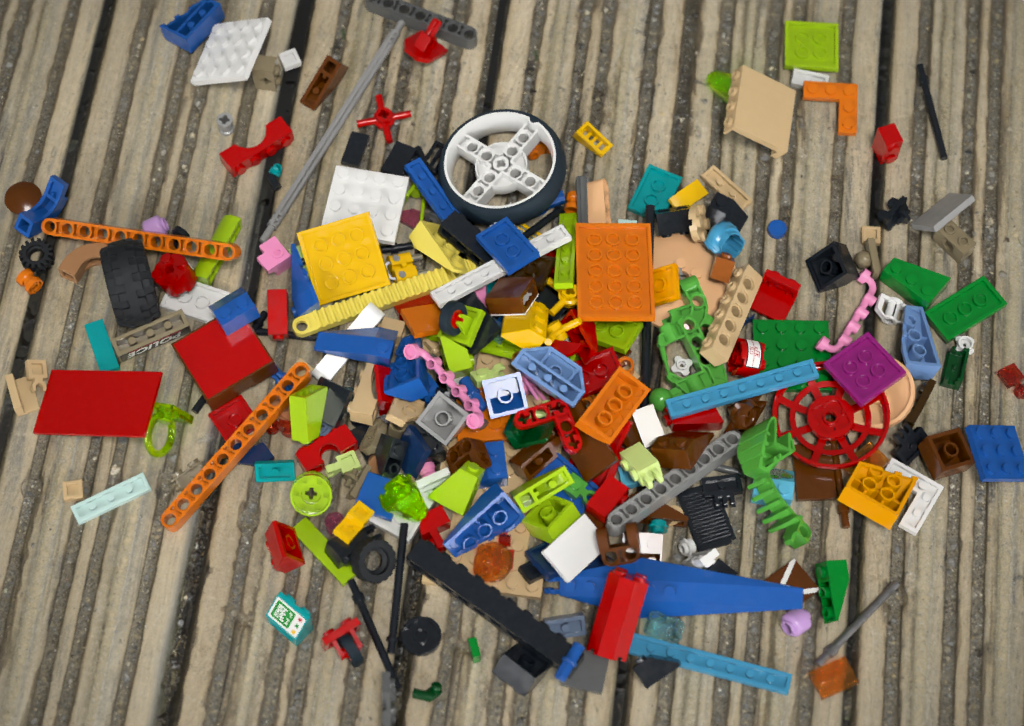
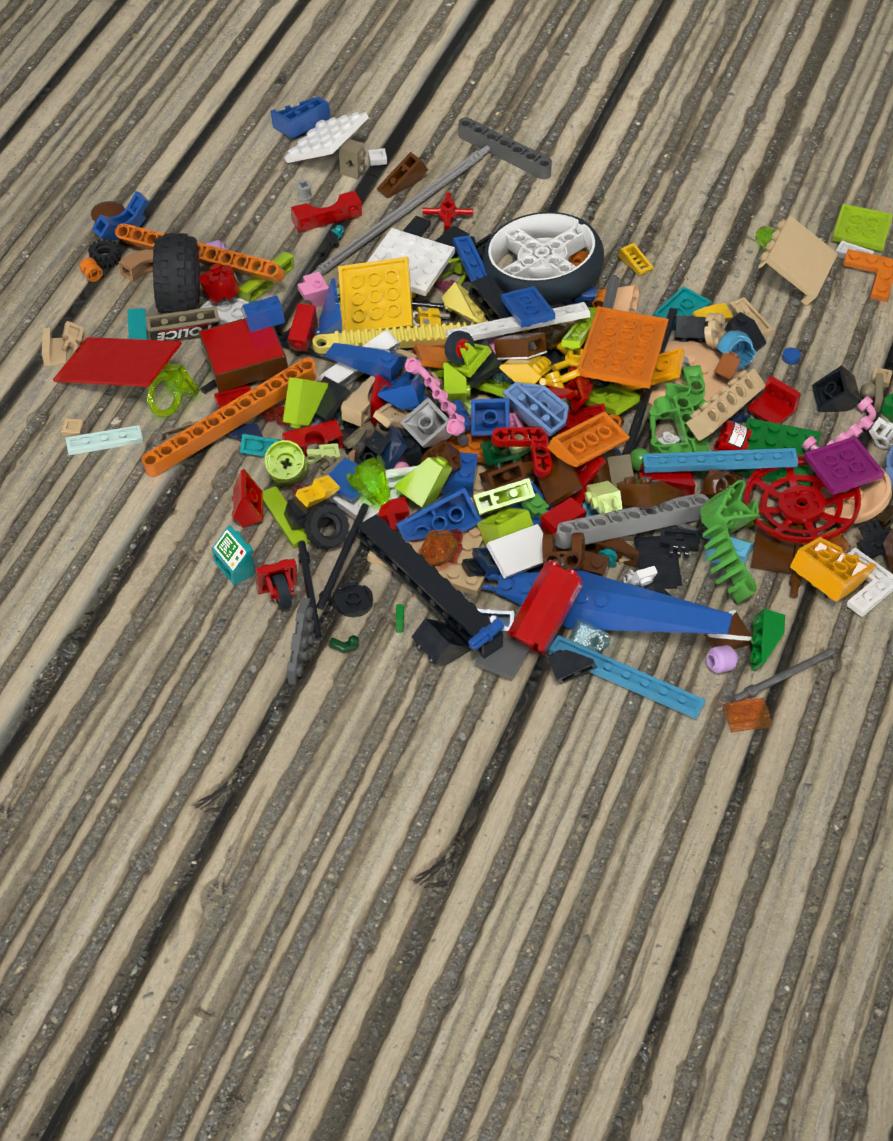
camera: 15 degrees right, 15 degrees down
red piece [403,18,448,63] -> none

